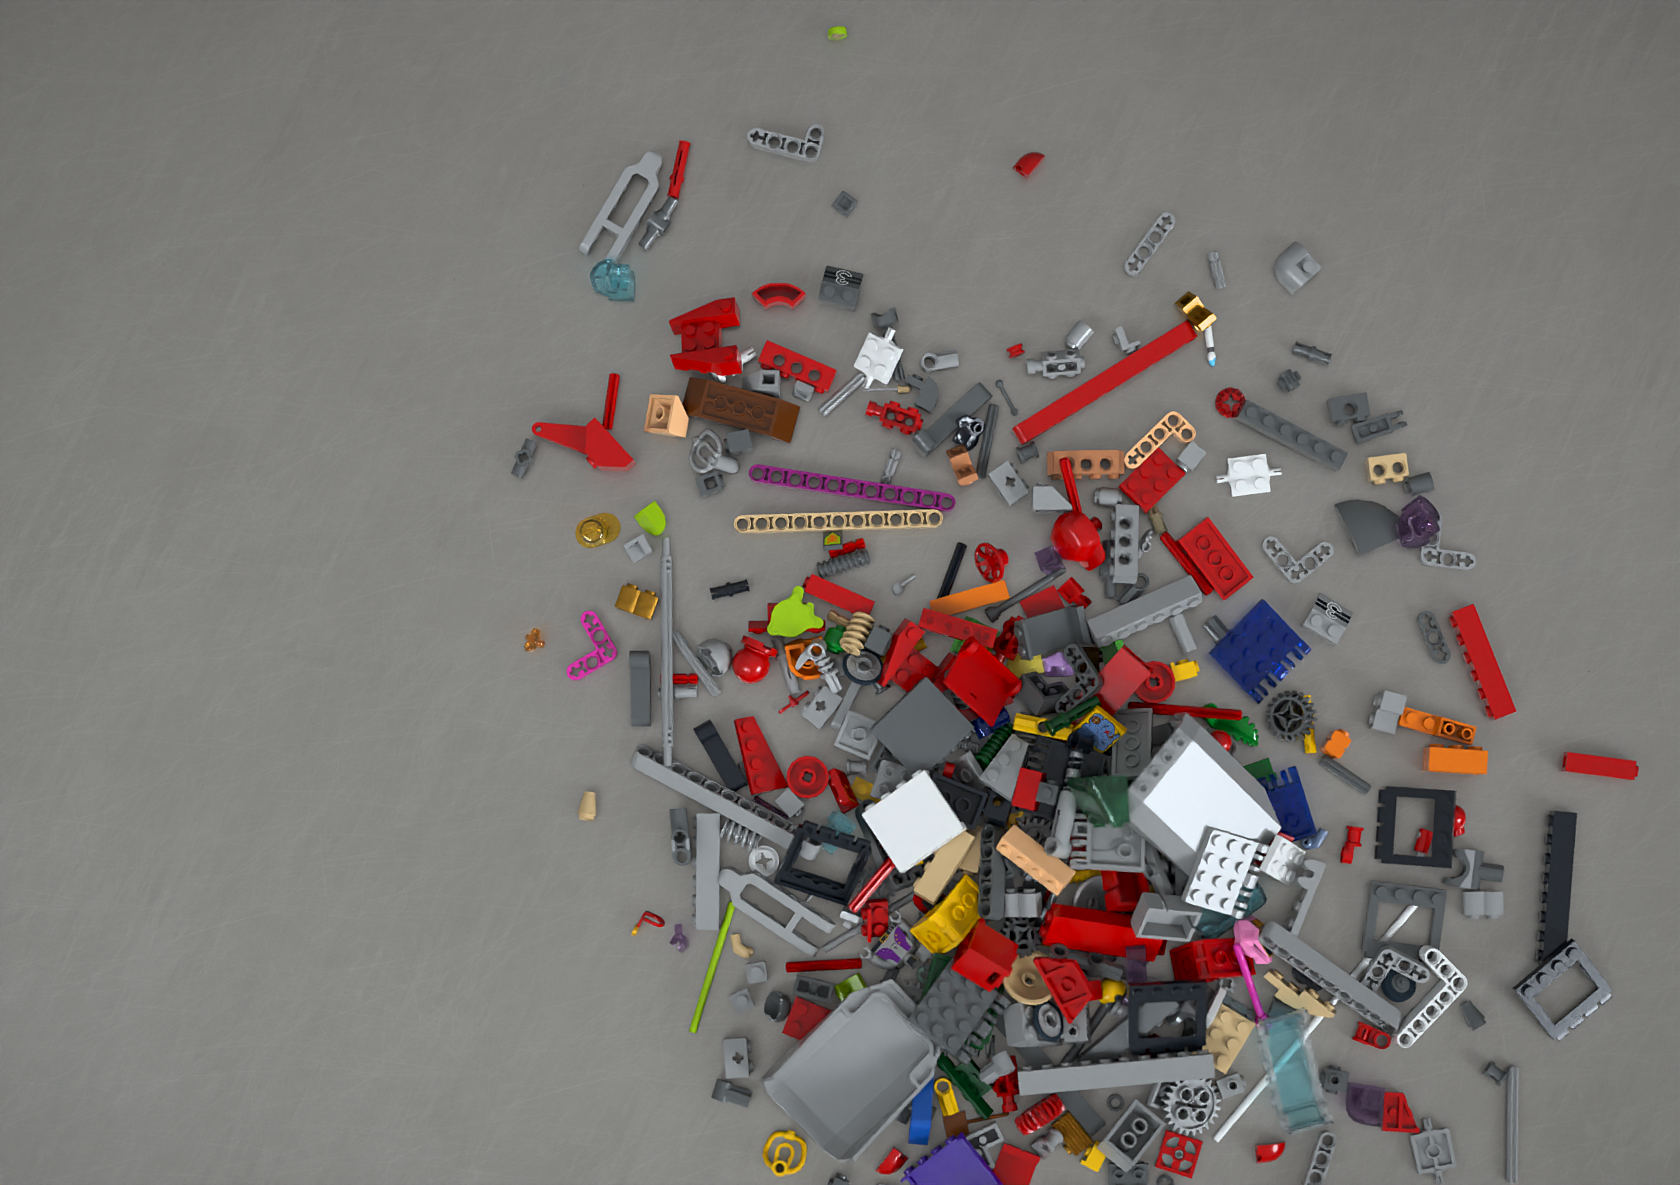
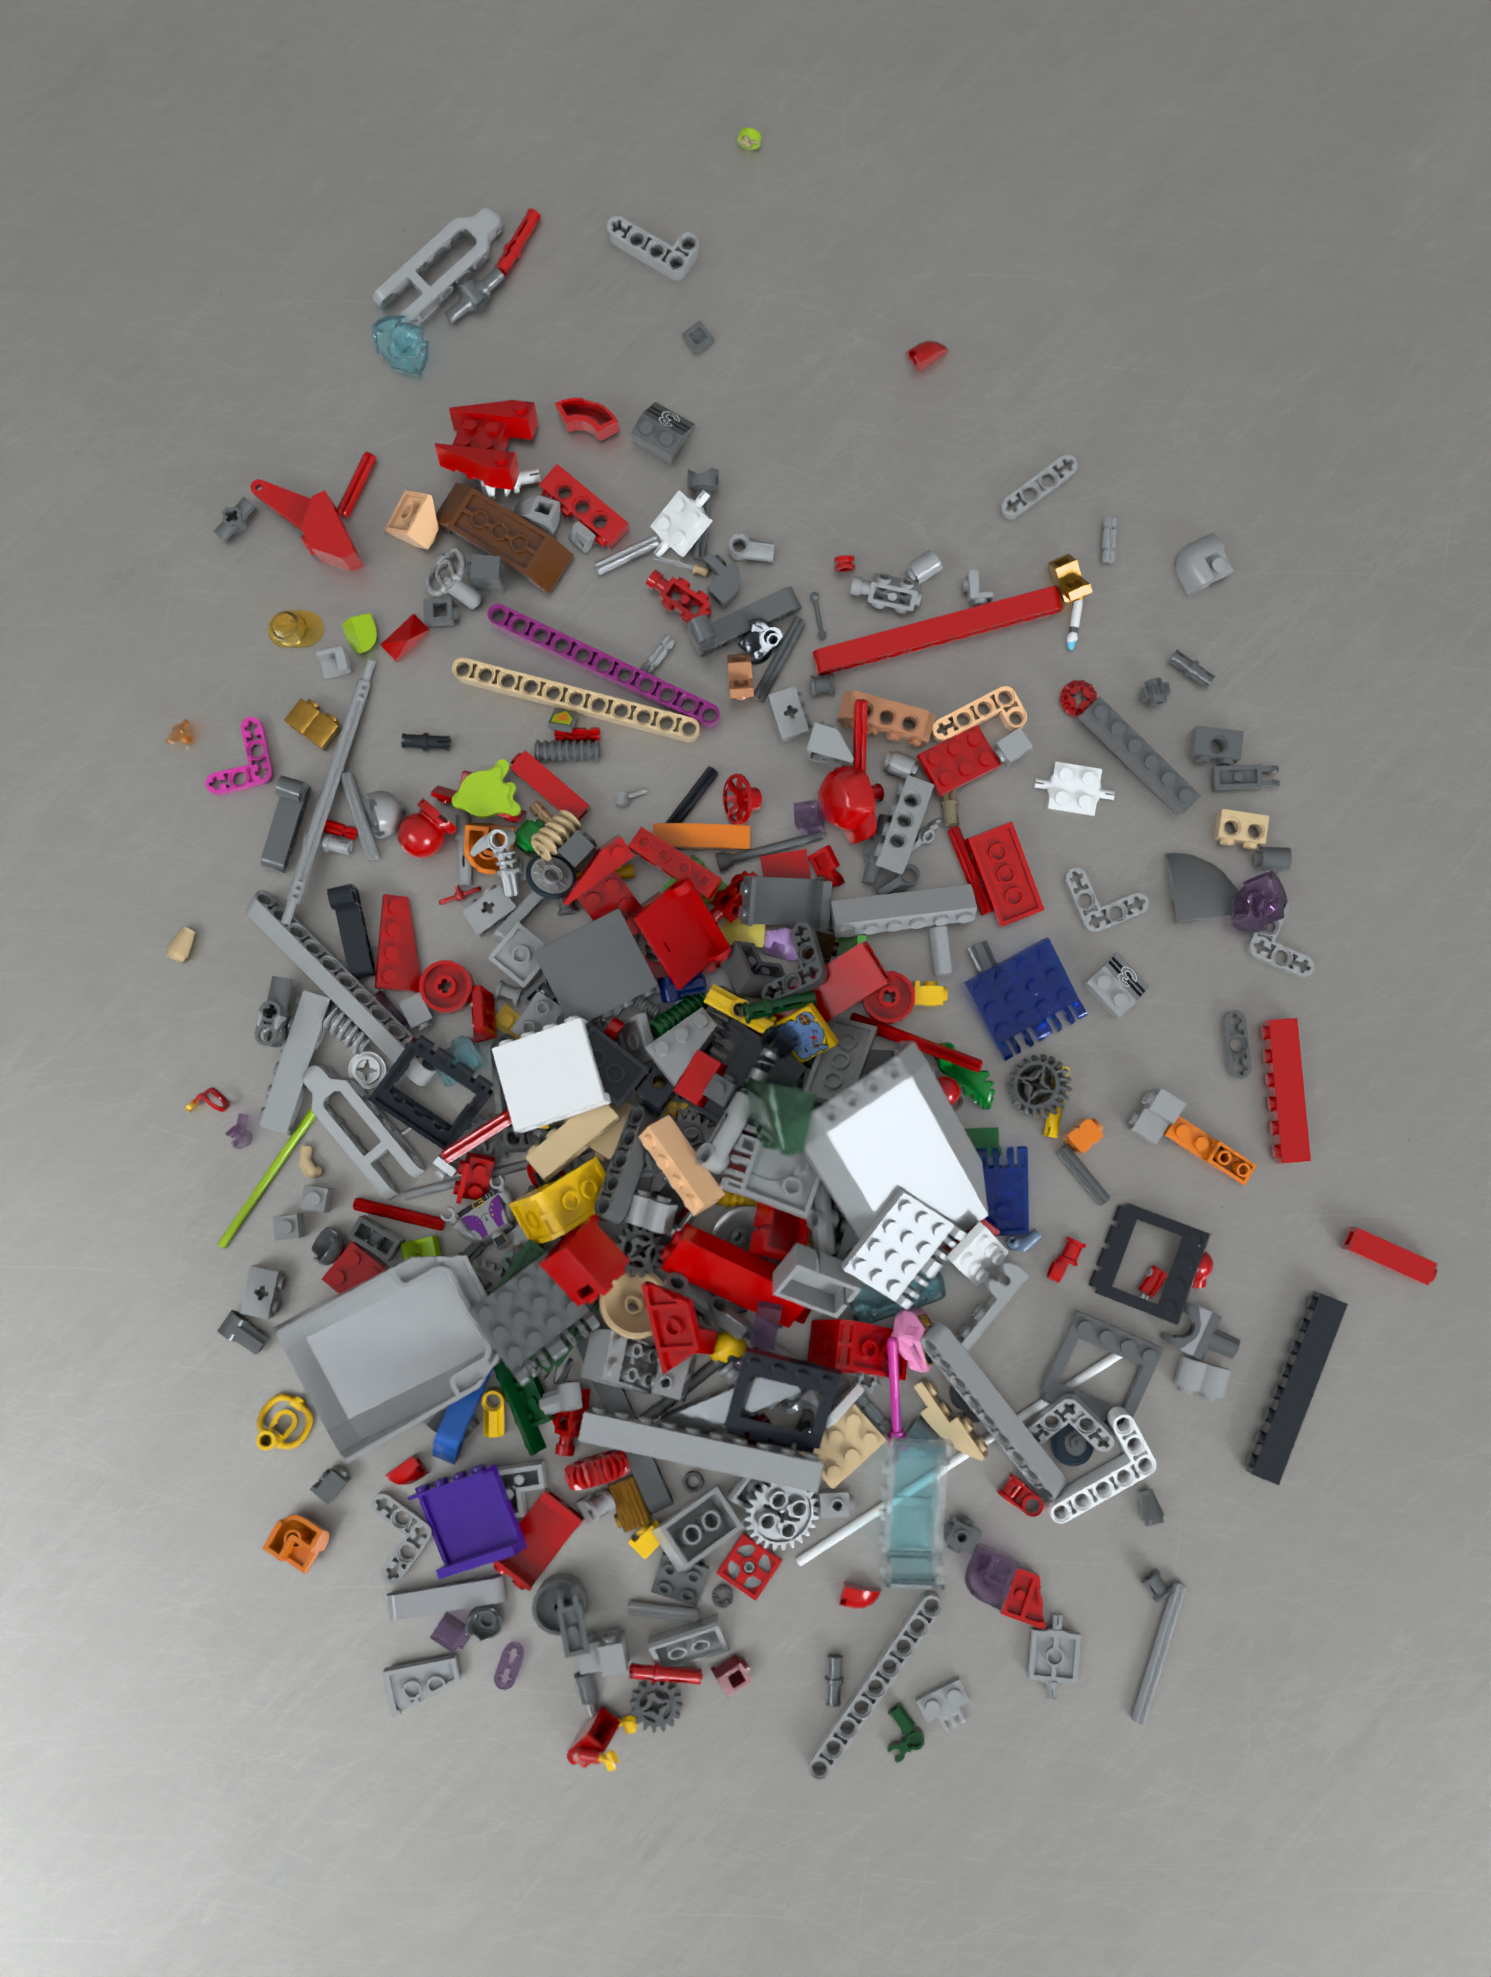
camera: 20 degrees right, 0 degrees up
dark orange piece [942,1111,1009,1138] -> none
wheel [1033,1001,1063,1042] -> none
orange brick [1422,744,1488,775] -> none
hinge [1513,938,1612,1042] -> none
none -> red slope [380,613,430,662]

